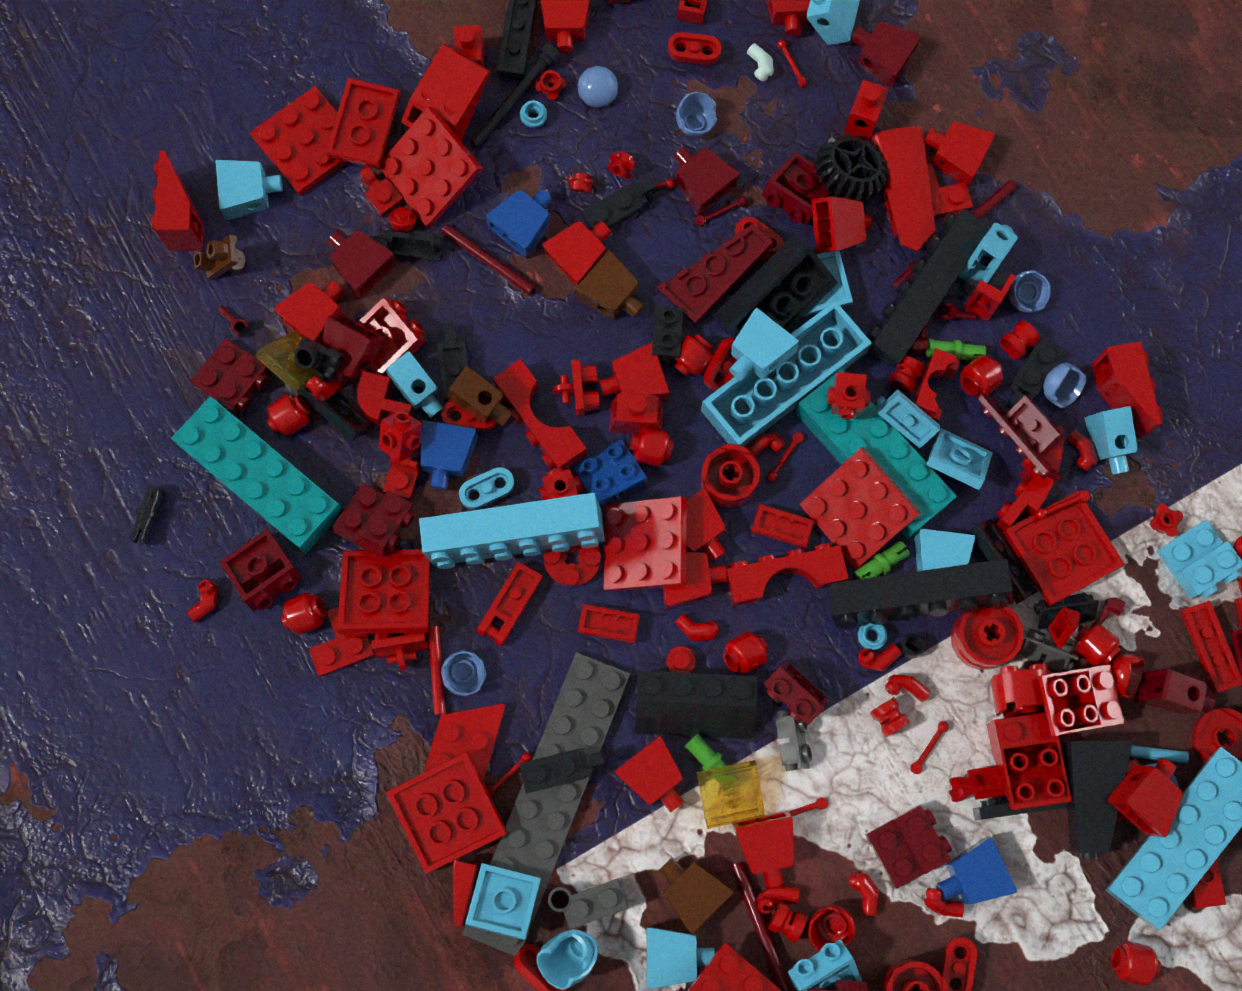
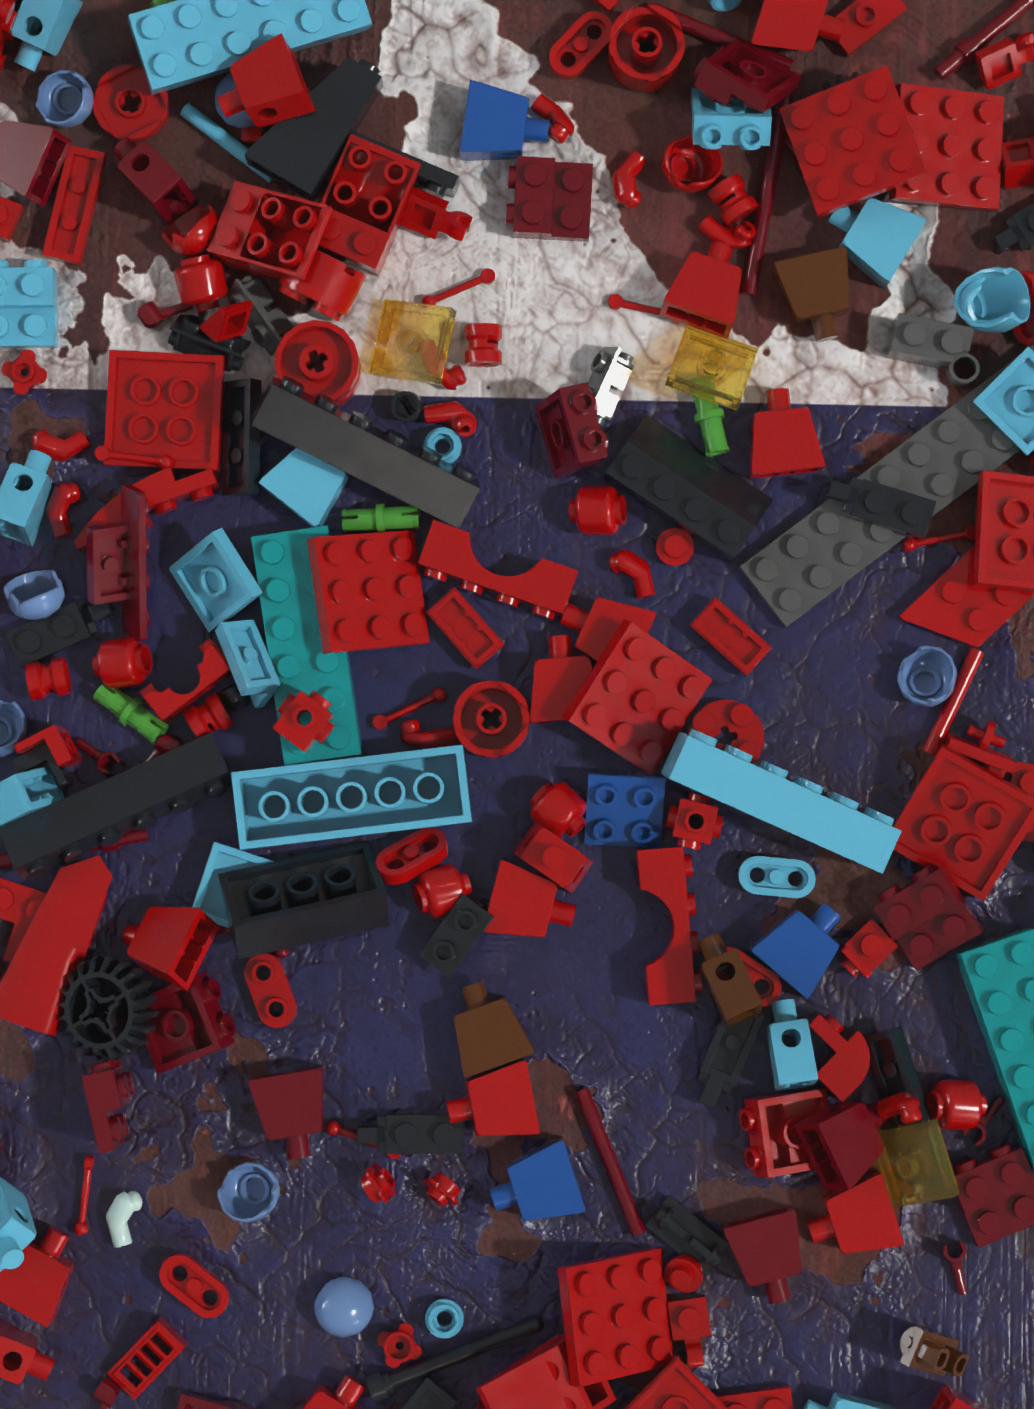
camera: 145 degrees left, 10 degrees up
black plate [294,337,344,383] -> none
red brick [378,410,423,462] -> none
red plate [476,562,543,647] -> none
red hips [553,360,600,417] -> none
dark red wing [656,224,774,325] -> none
dark red hinge [695,196,748,227] -> none
medium azure torso [729,307,799,381] -> none
red torso [843,80,889,143] -> none
none -> red arm [31,429,91,462]
none -> dark red plate [82,1059,135,1154]
none -> clear yellow plate [368,299,457,385]
none -> dark red hand [962,1095,1006,1146]

